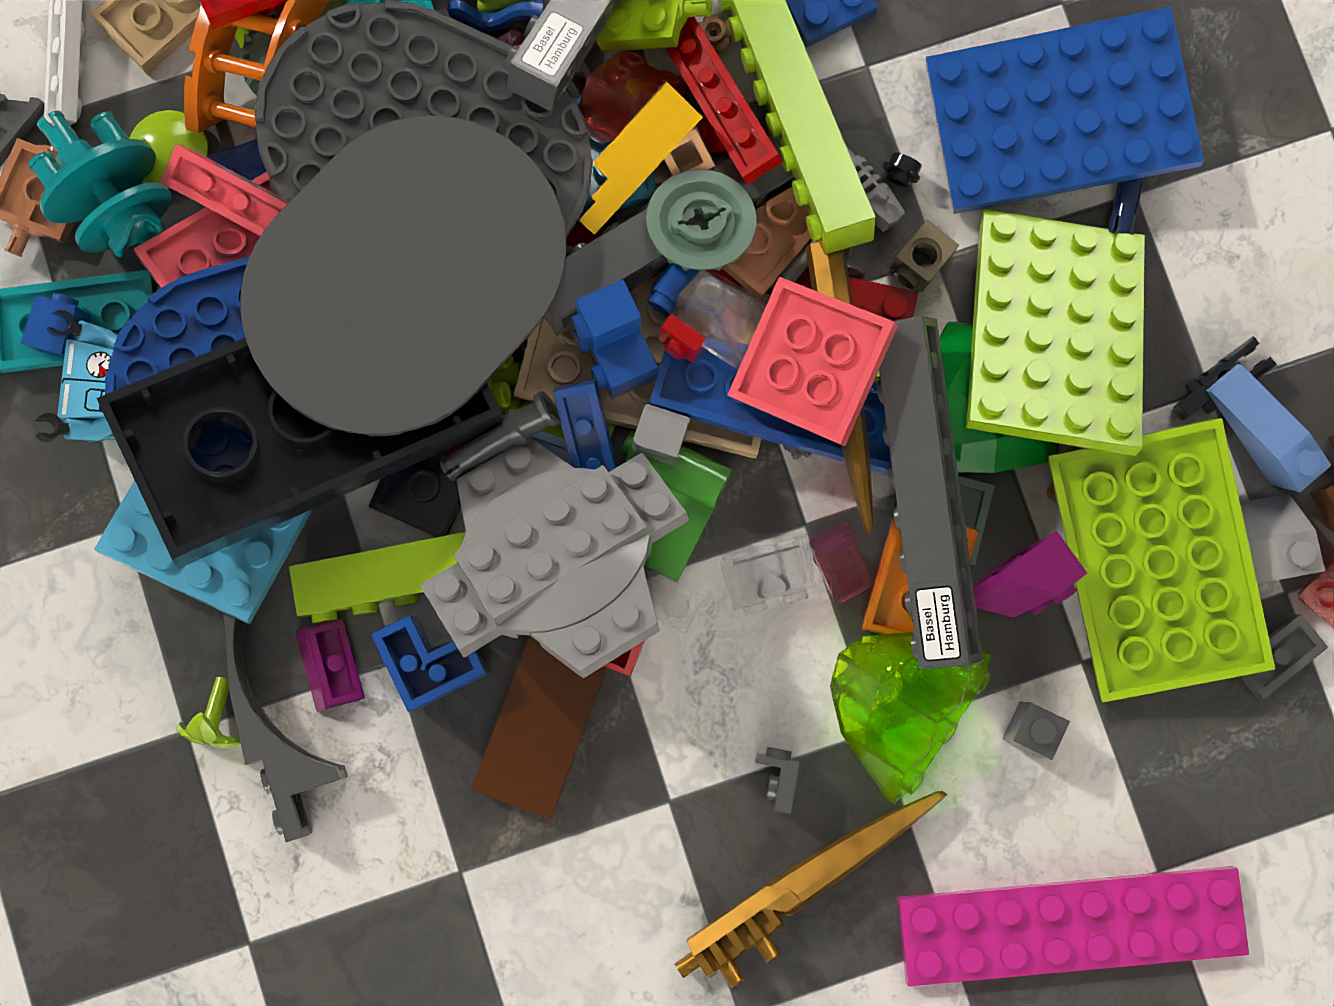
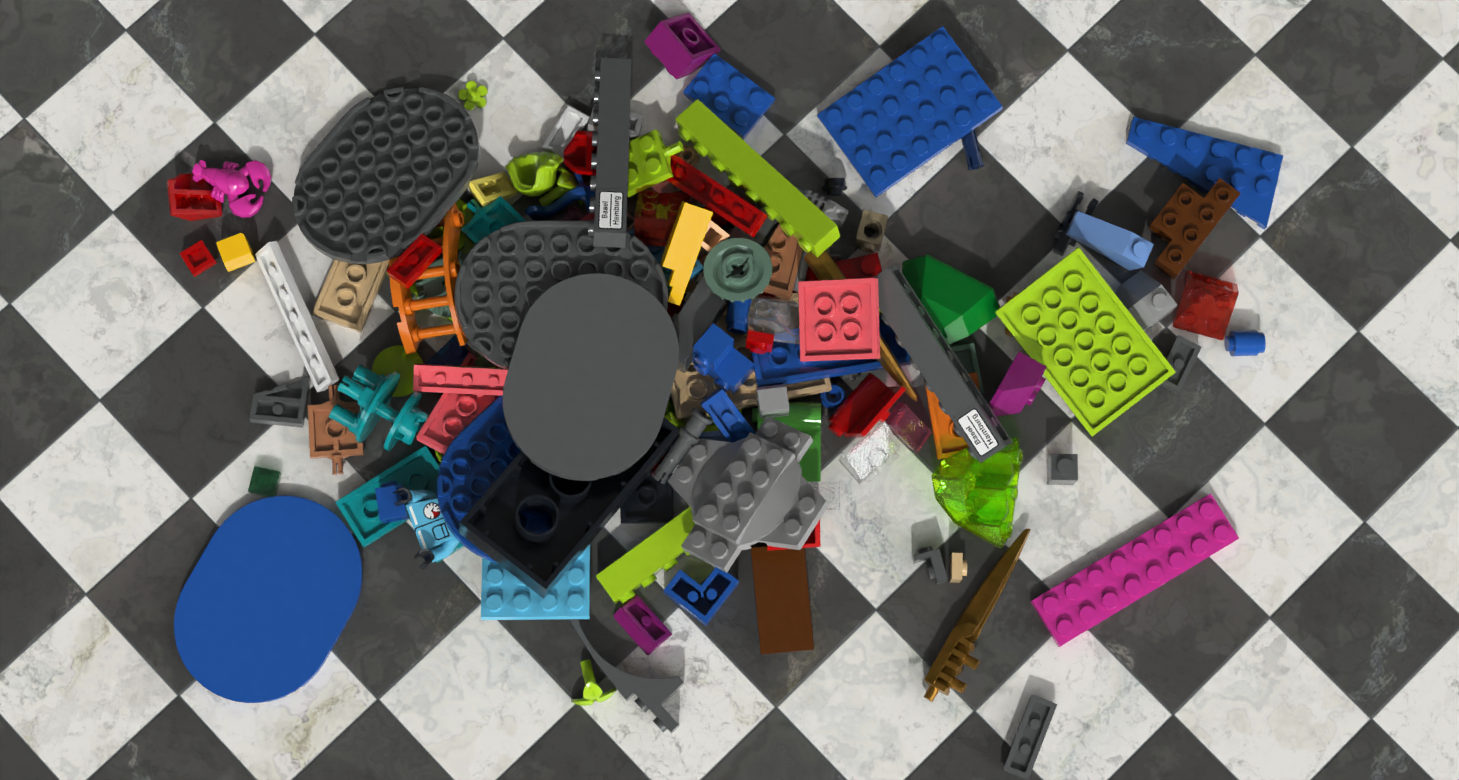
camera: 30 degrees left, 5 degrees down
lime plate [966,209,1145,456] -> none
none -> blue plate [820,384,846,409]
none -> red door [828,373,906,437]
none -> tan plate [949,553,967,583]

